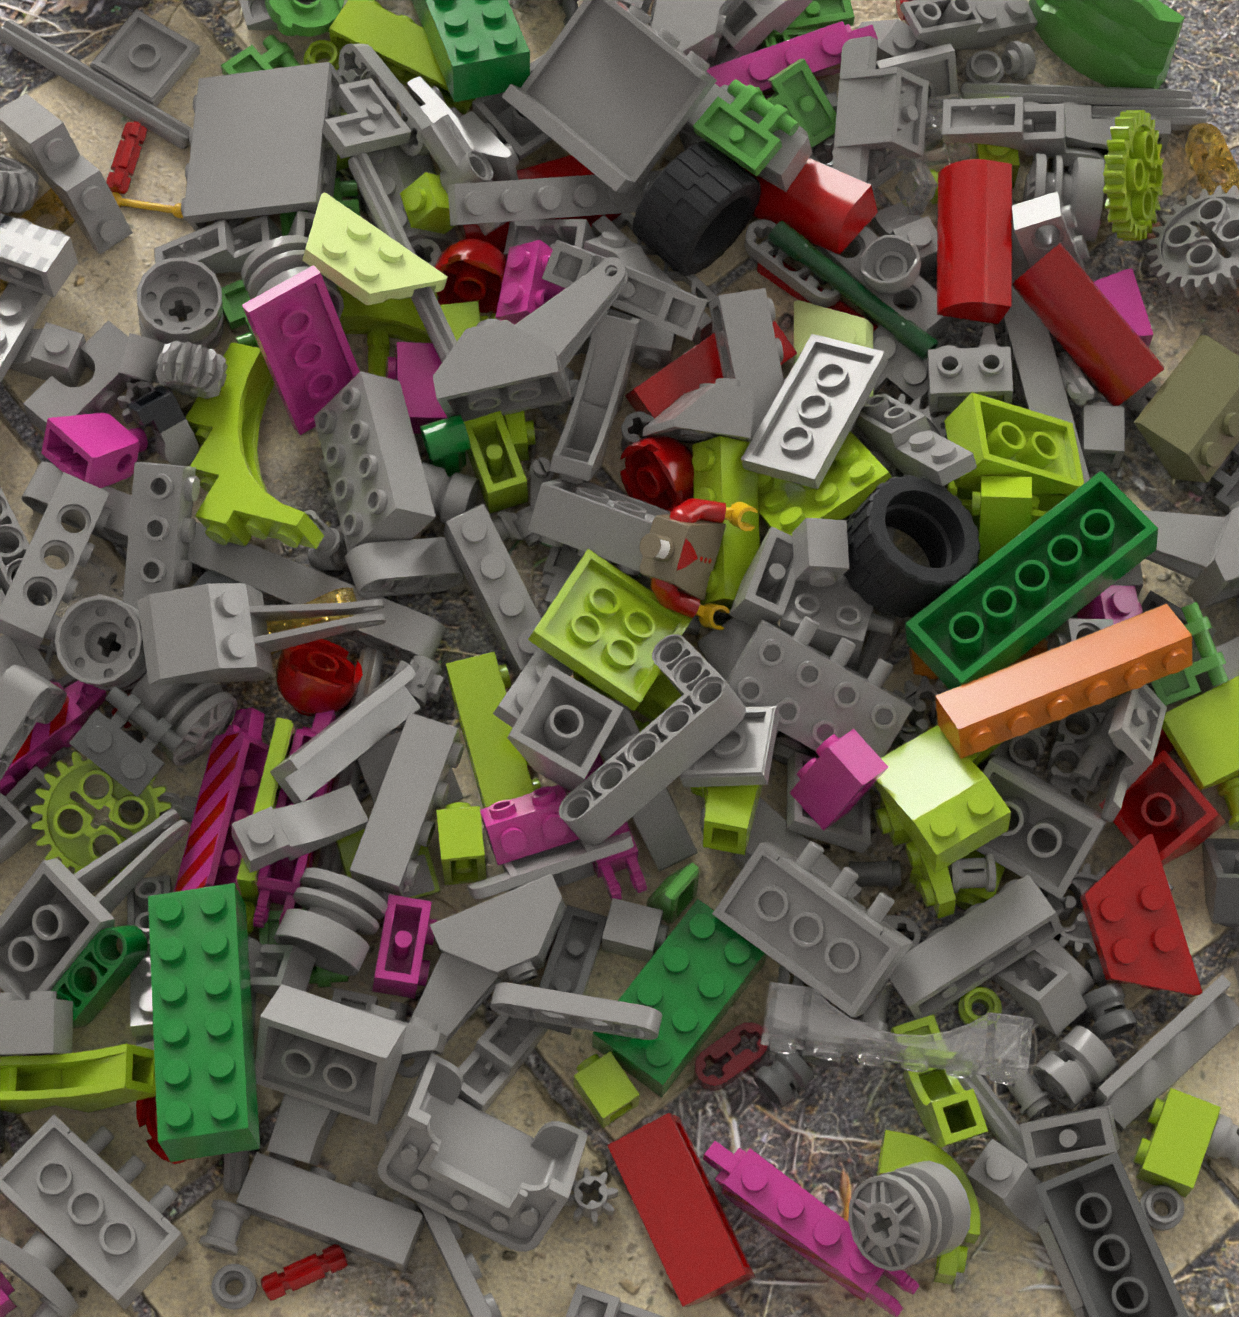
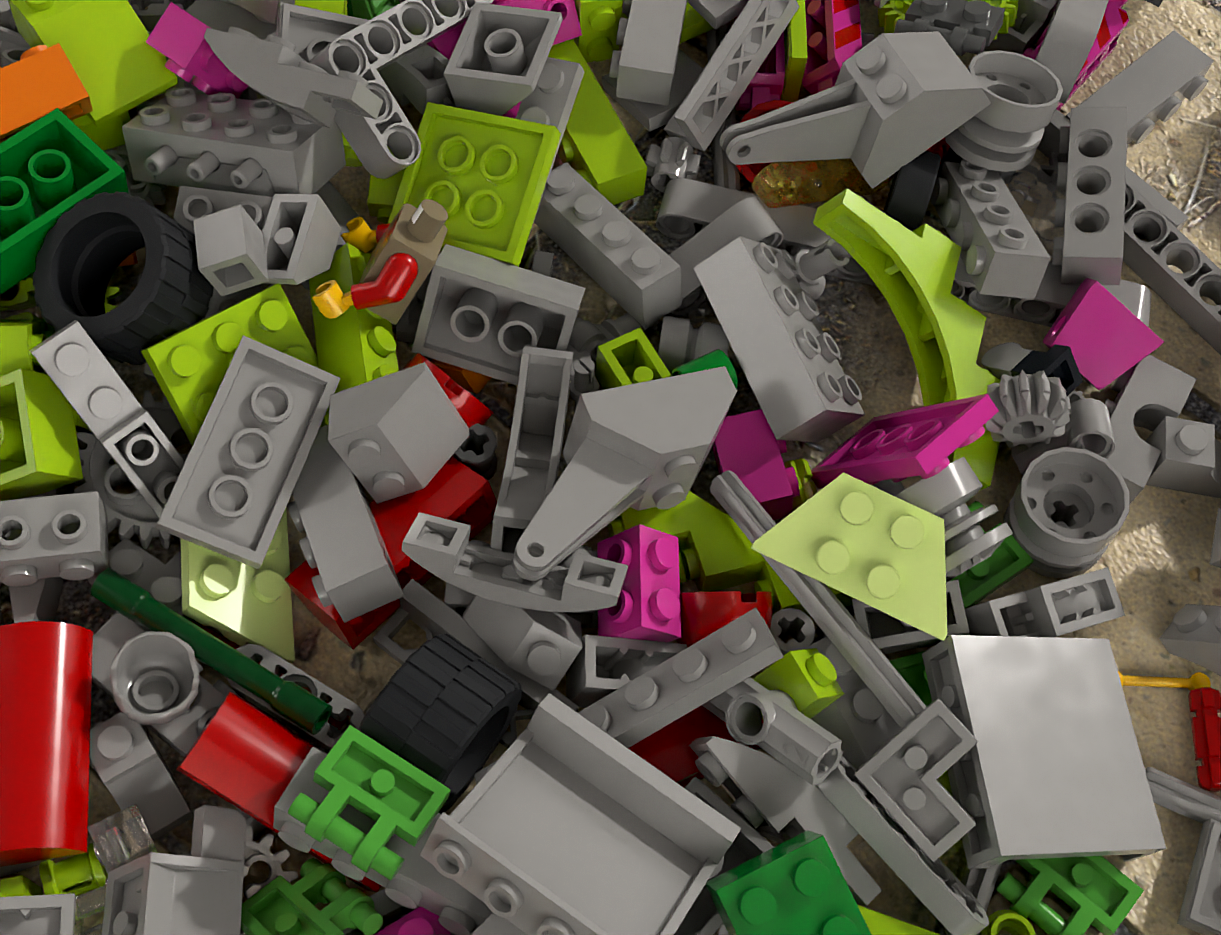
camera: 165 degrees right, 5 degrees down
none -> light grey slope [204,27,383,128]

